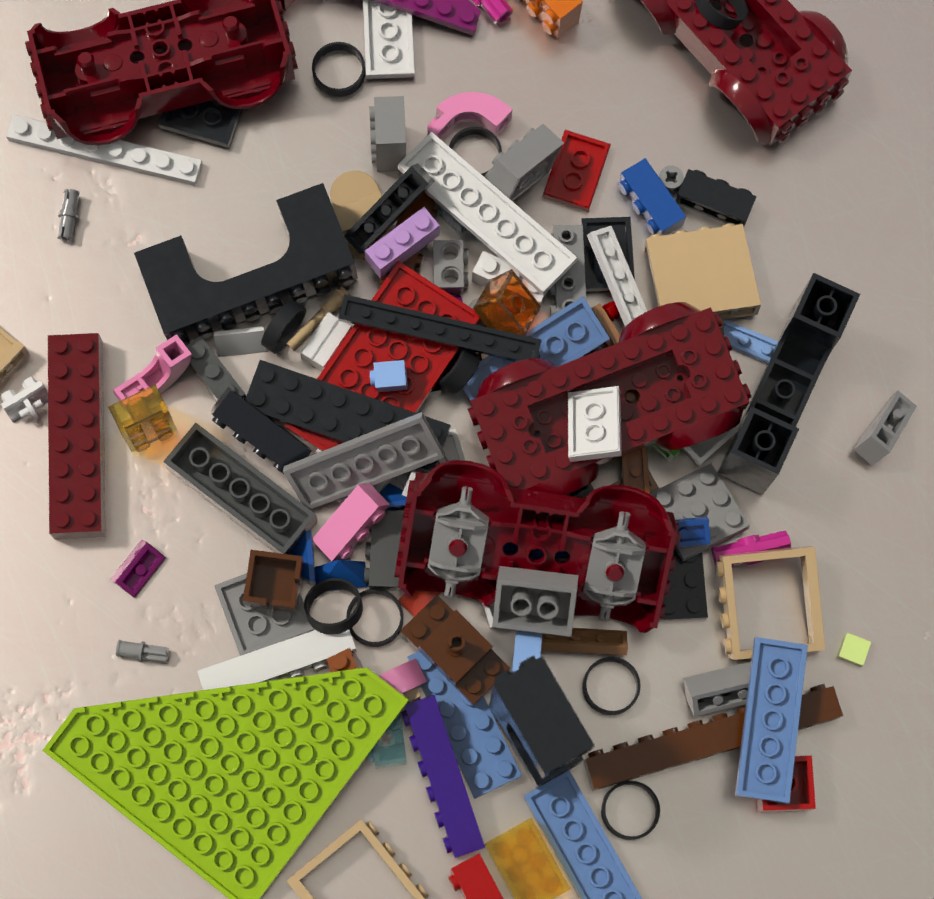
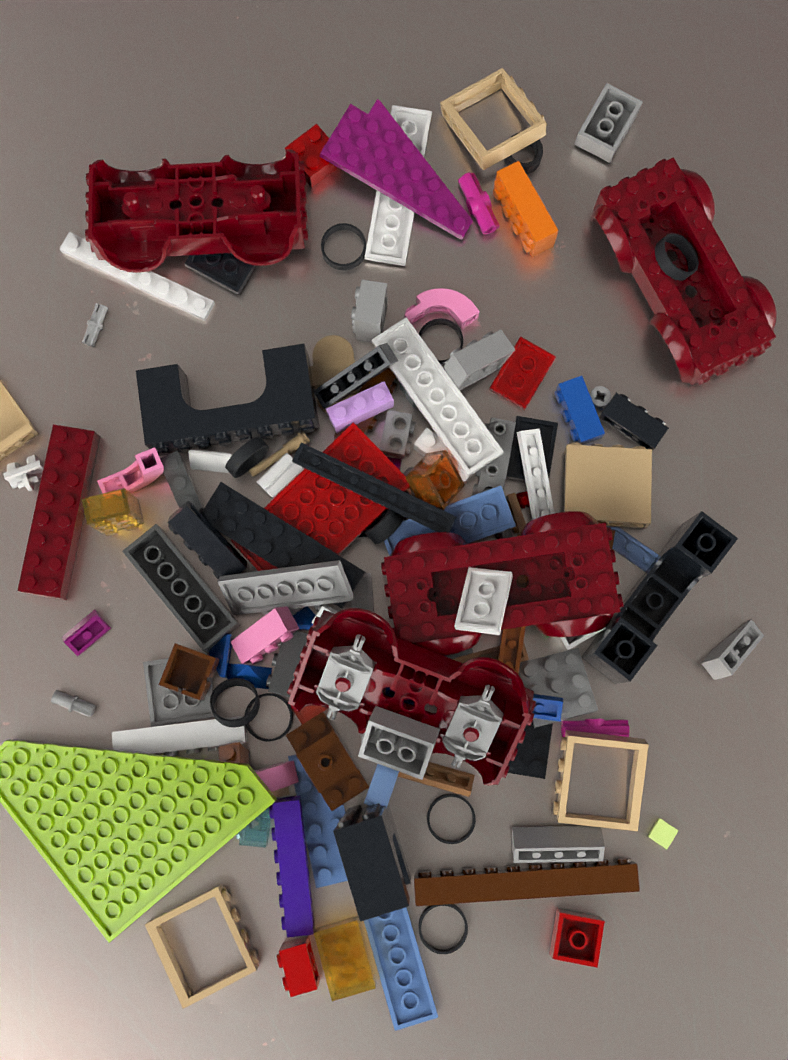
camera: 20 degrees right, 5 degrees up
light blue brick [370,360,408,392] -> none
medium blue plate [735,637,808,804] -> none

